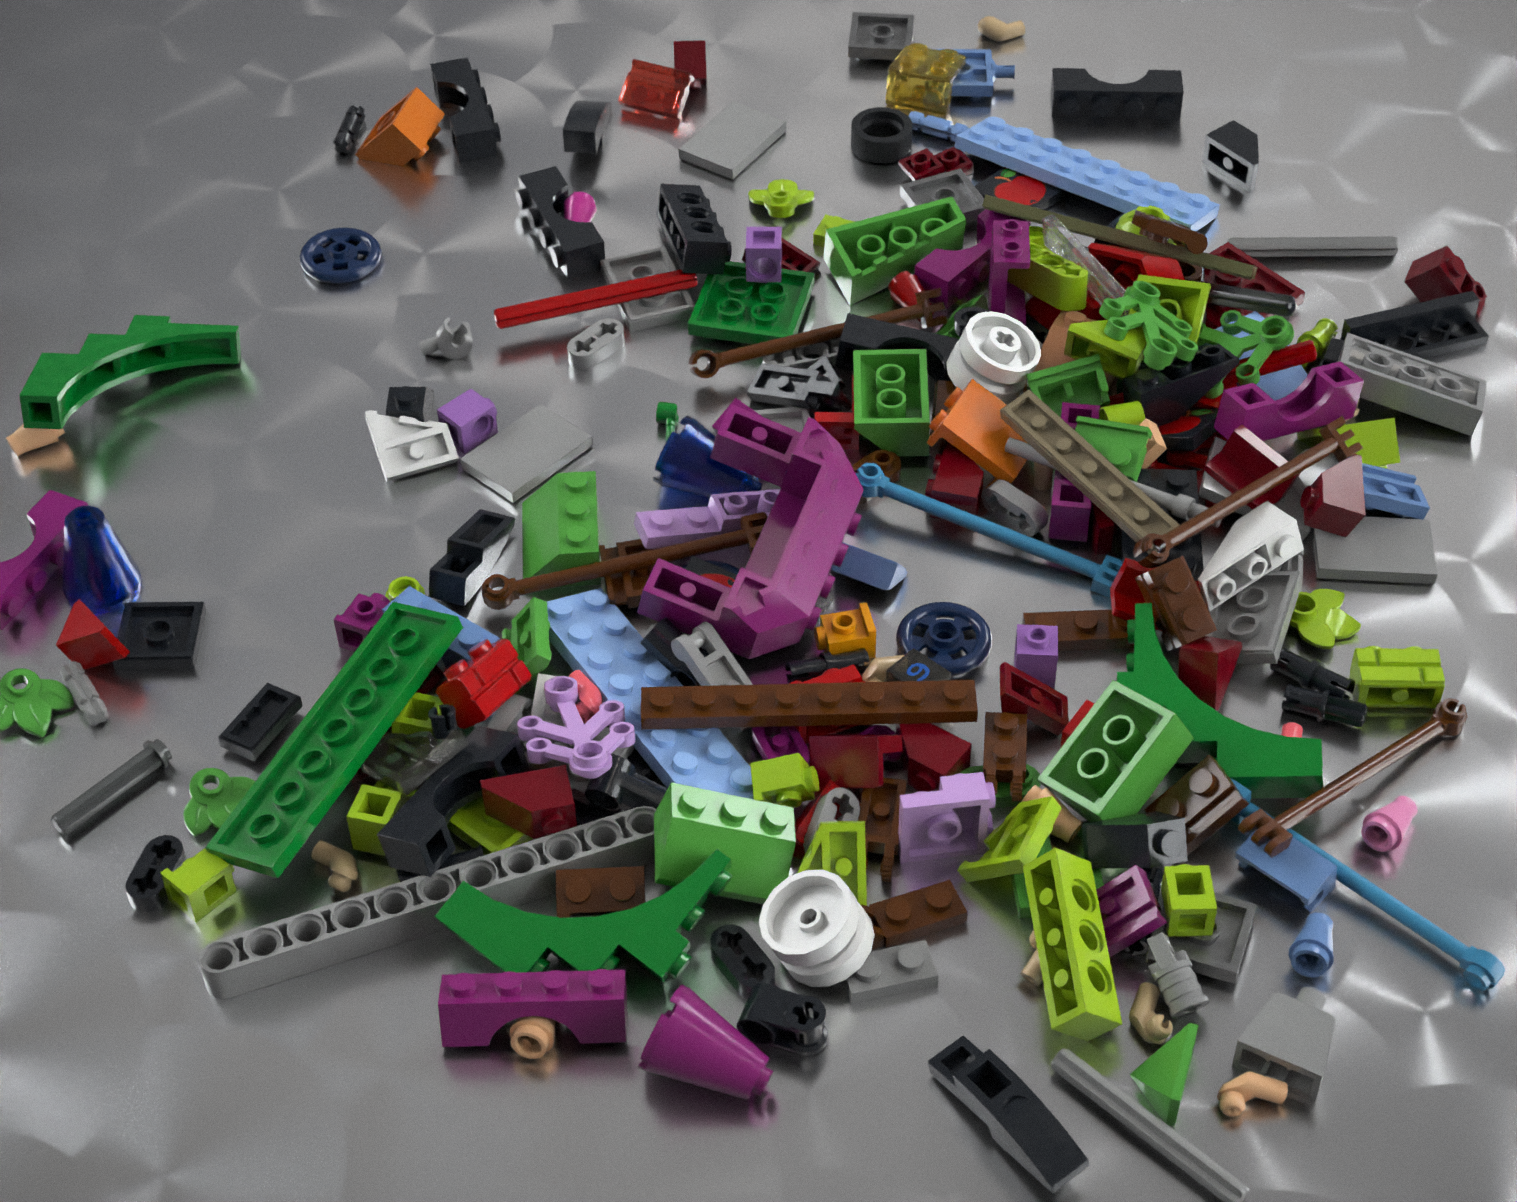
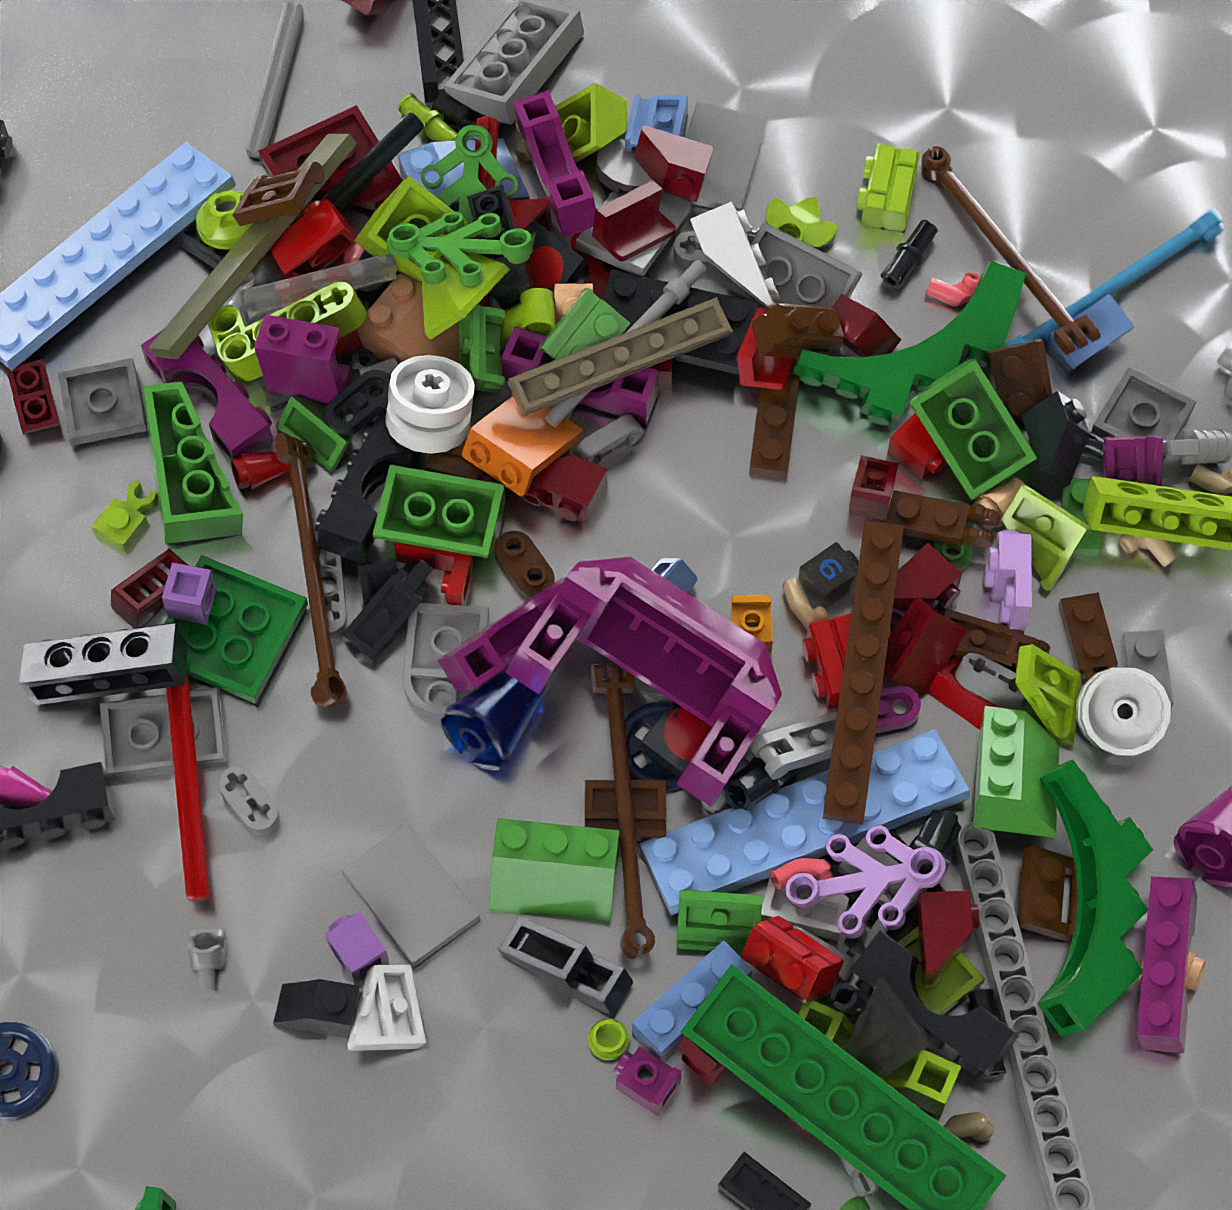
camera: 80 degrees left, 20 degrees up
lavender slope [634,489,780,549] -> none
green hand [656,402,679,449] -> none
black beam [710,924,775,999] -> none
black piece [736,983,828,1056] -> none
lime plate [748,179,814,218] -> none
lime brick [750,753,819,808] -> none
black pin [785,648,870,684] -> none
dark azure hinge [855,463,1122,598] -> none
dark blue plate [896,602,992,676] -> none
tile [975,167,1066,210] -> none
medium lavender brick [1014,624,1058,689] -> none
reddish brown hinge [1133,416,1363,568] -> none
lime brick [1161,864,1217,937] -> none
black slope [1202,120,1259,192] -> none
black pin [1270,647,1355,700] -> none
medium blue cone [1288,912,1334,978] -> none
bright pink cone [1361,796,1417,852] -> none

